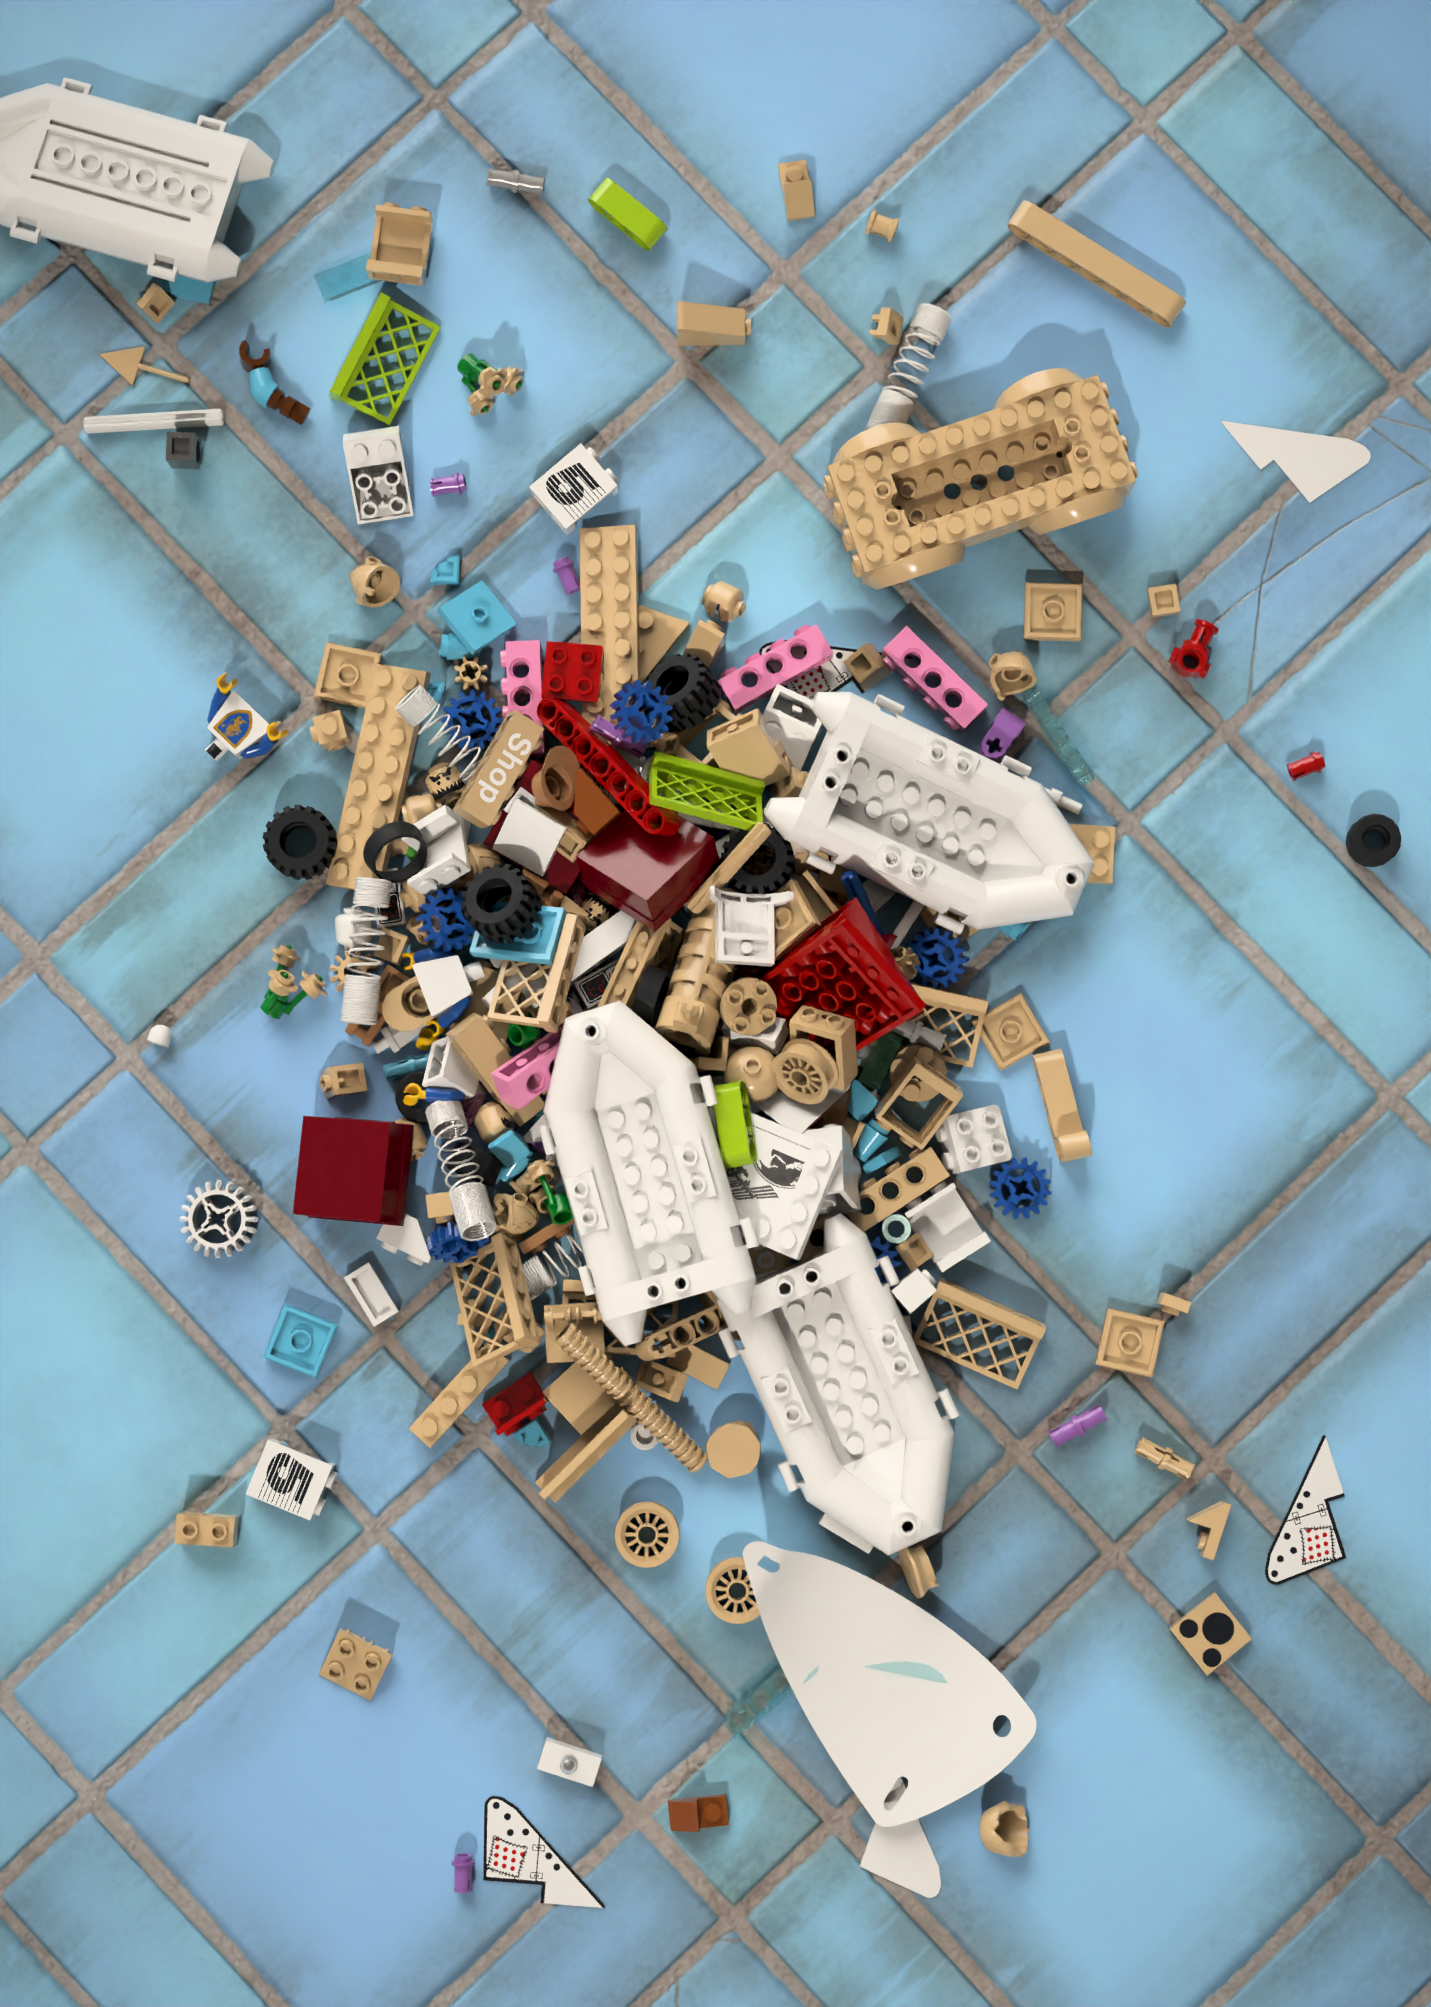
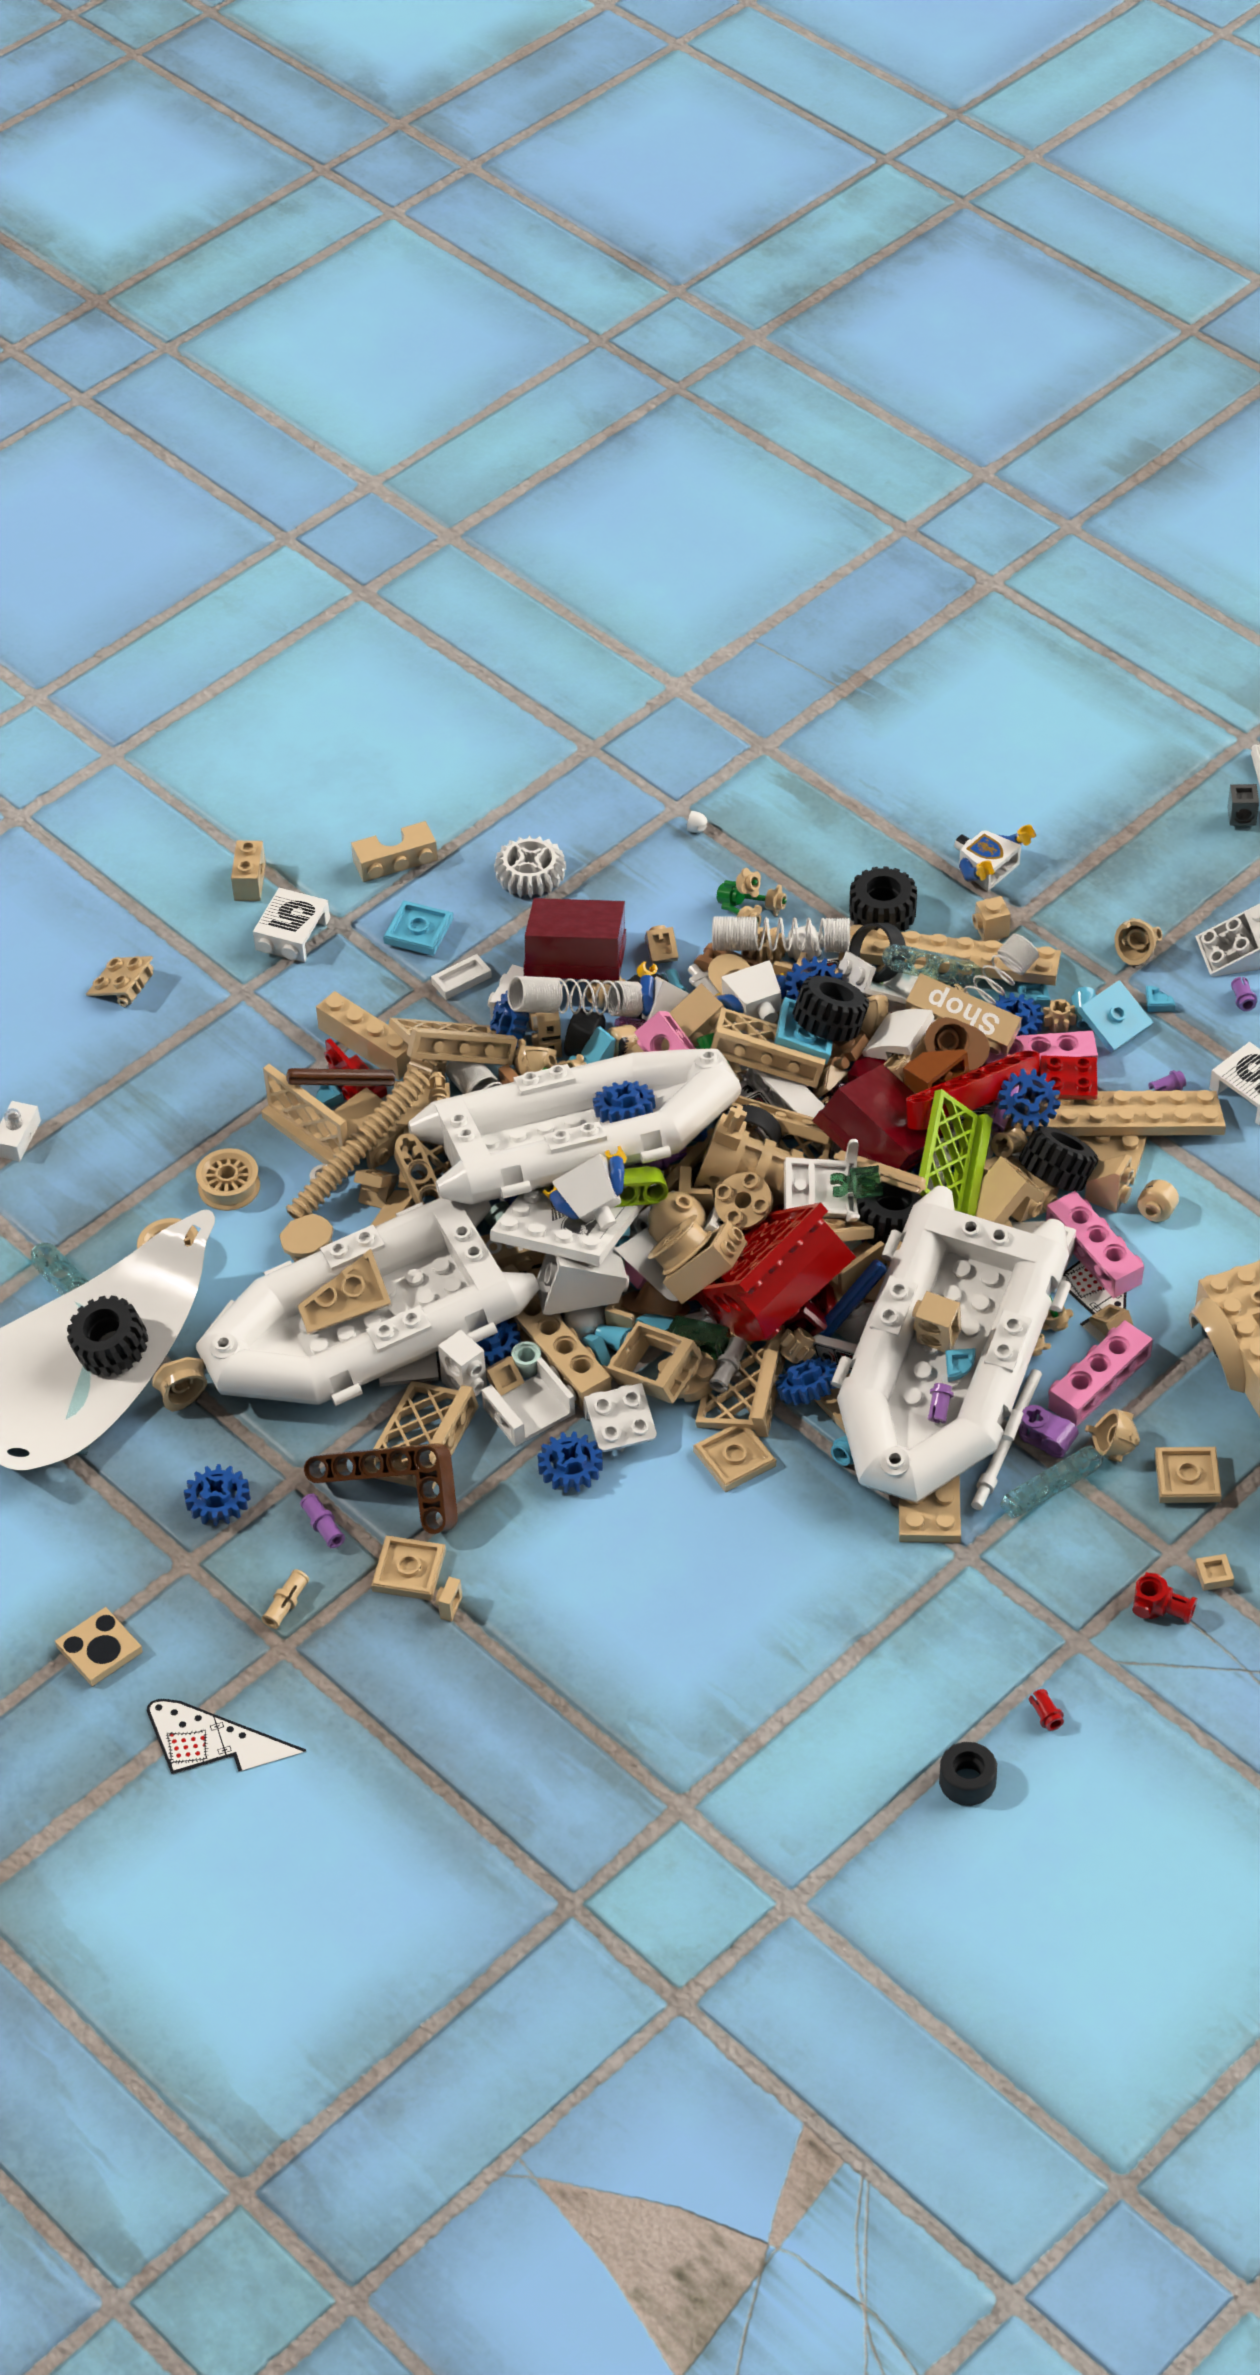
camera: 90 degrees right, 35 degrees down
tan tile [314,642,383,709] -> none
tan beam [1032,1048,1092,1164] -> none
tan slope [1185,1501,1231,1561] -> none
none -> black tyre [67,1295,148,1377]
none -> blue gear [184,1464,251,1526]
none -> reddish brown axle [286,1068,395,1086]
none -> tan wing [298,1249,391,1335]
none -> reddish brown beam [304,1443,458,1534]
none -> tan arch [351,821,438,882]
none -> white torso [543,1146,627,1230]
none -> blue gear [593,1081,656,1123]
none -> clear green plate [830,1165,883,1199]
none -> clear light blue beam [882,944,982,987]
none -> tan brick [912,1291,961,1352]
none -> medium lavender pin [927,1383,954,1423]
none -> medium azure tile [945,1348,976,1382]

